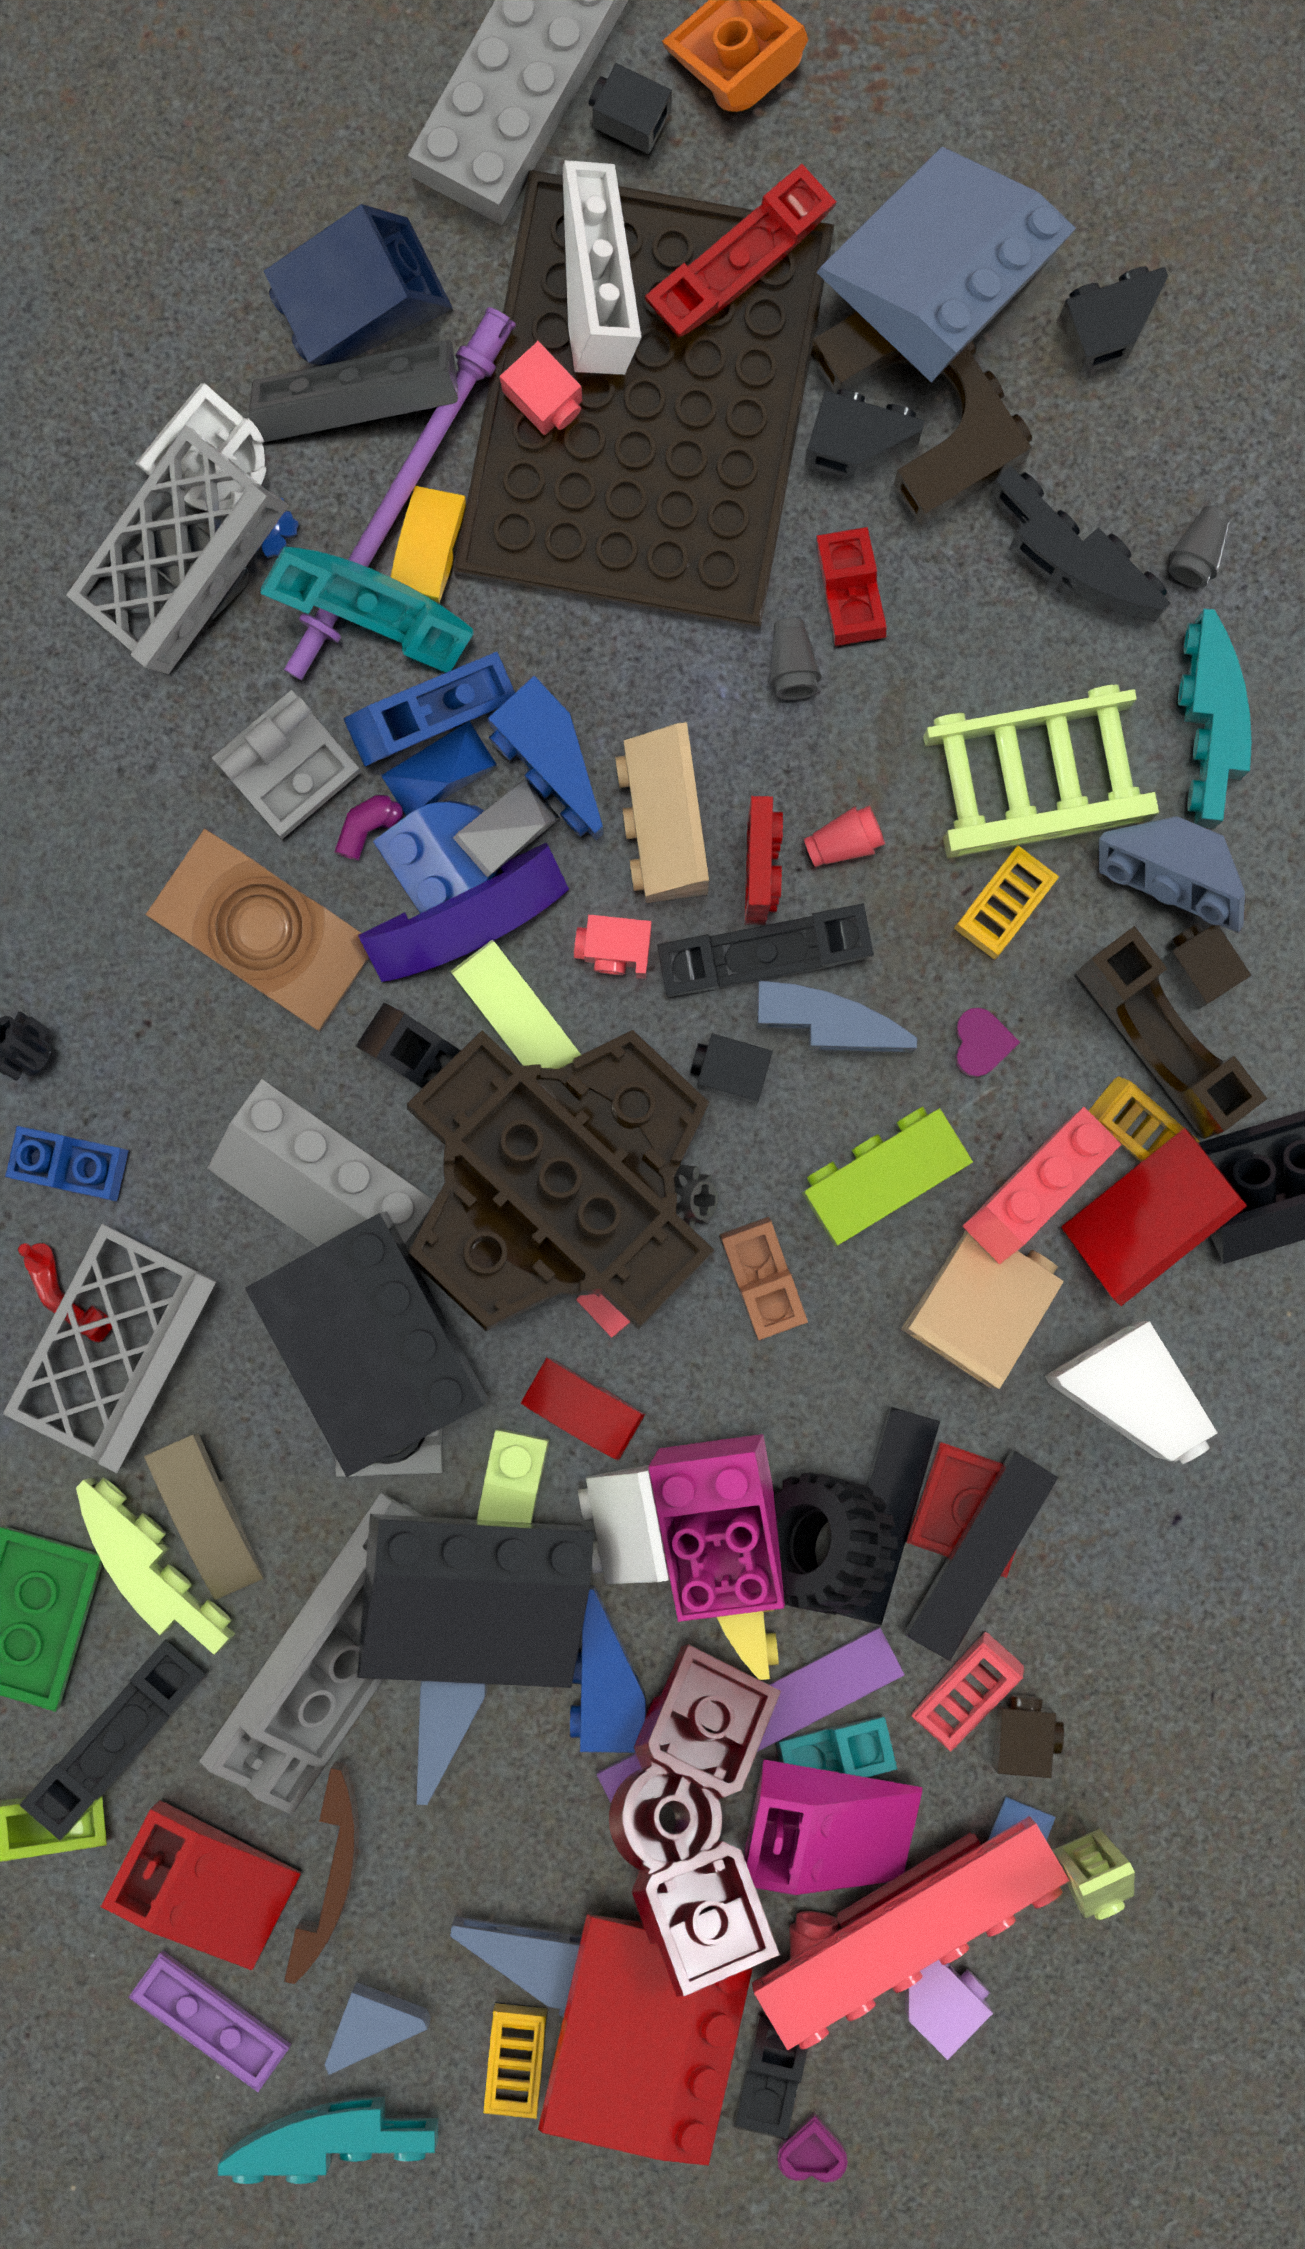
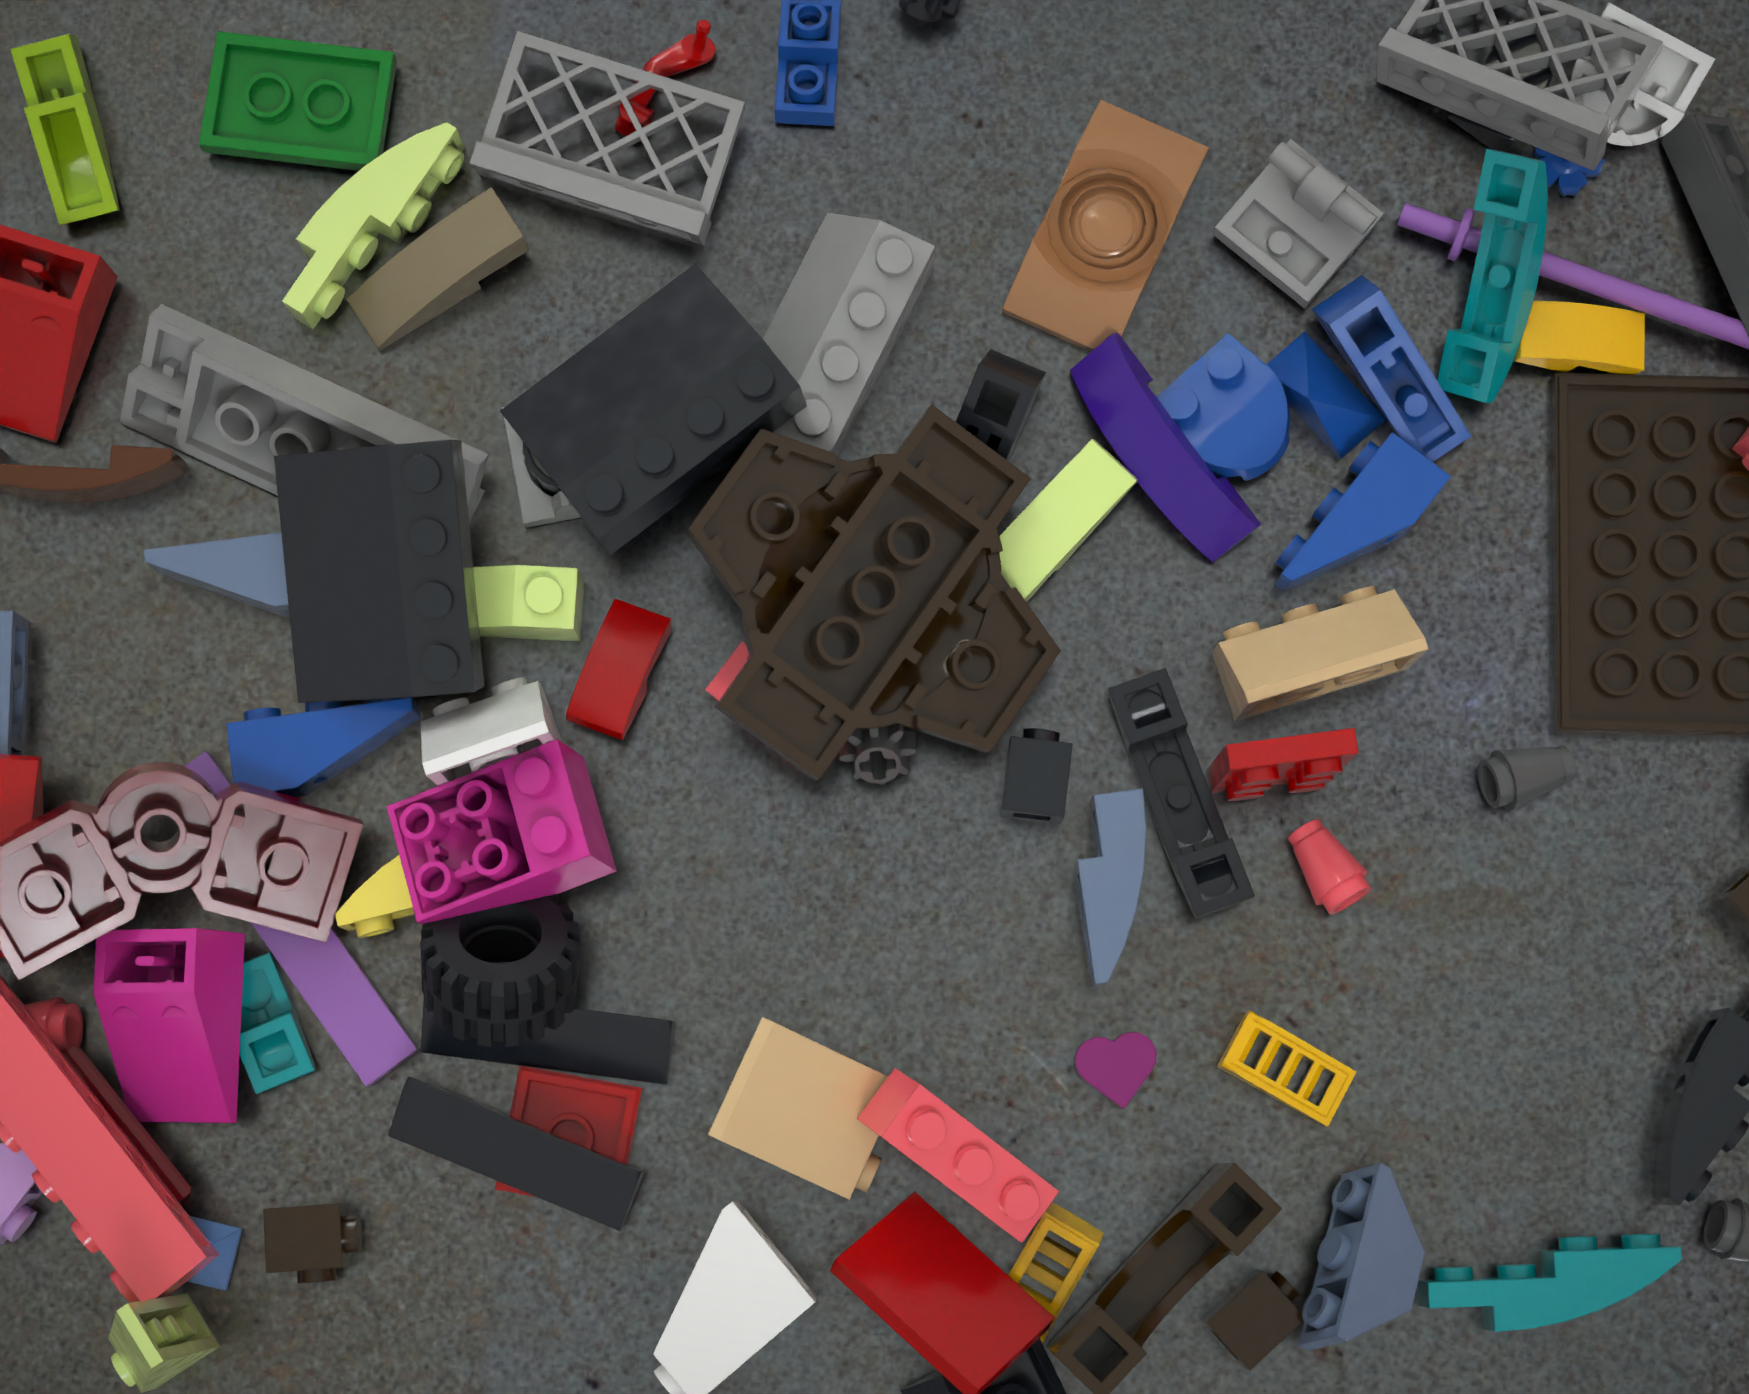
camera: 80 degrees right, 5 degrees down
black slope [20,1640,205,1841] -> none
magenta arm [334,795,403,861] -> none
light grey slope [453,778,560,878] -> none
coral brick [574,914,652,979] -> none
nougat slope [719,1217,808,1341] -> none
lime brick [802,1107,973,1247] -> none
red slope [816,527,887,646] -> none
coral slope [911,1632,1024,1752] -> none
yellowish green fence [923,685,1159,858] -> none

